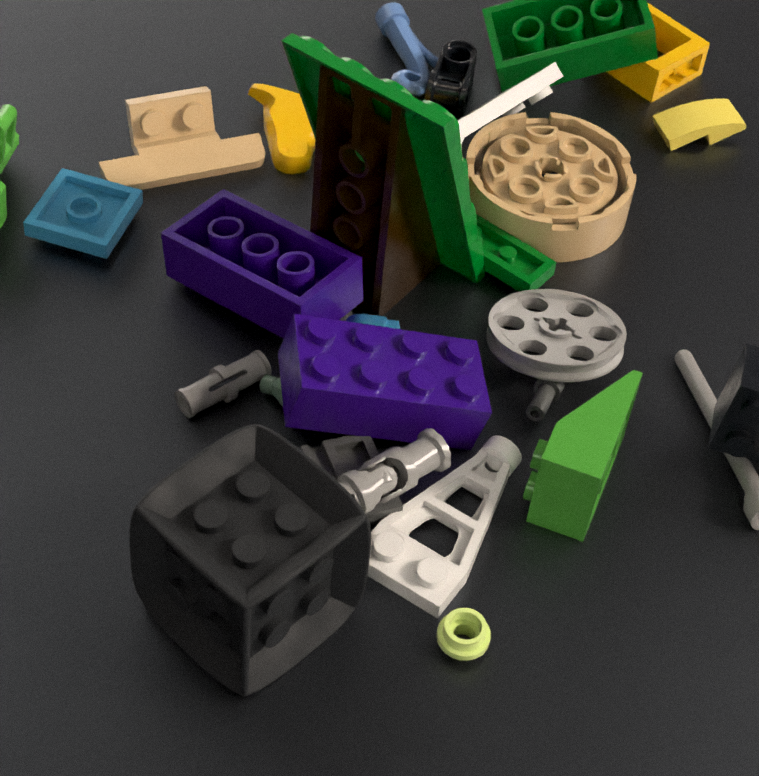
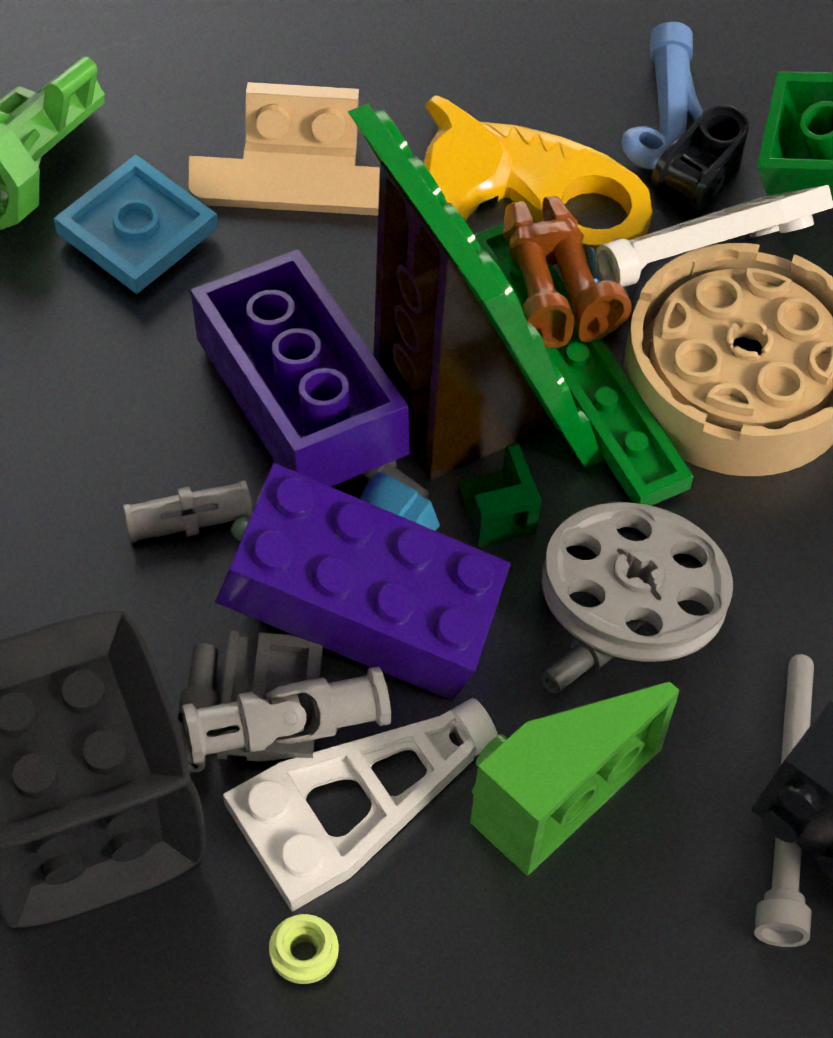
camera: 25 degrees right, 10 degrees up
none -> dark green panel [457,443,542,548]

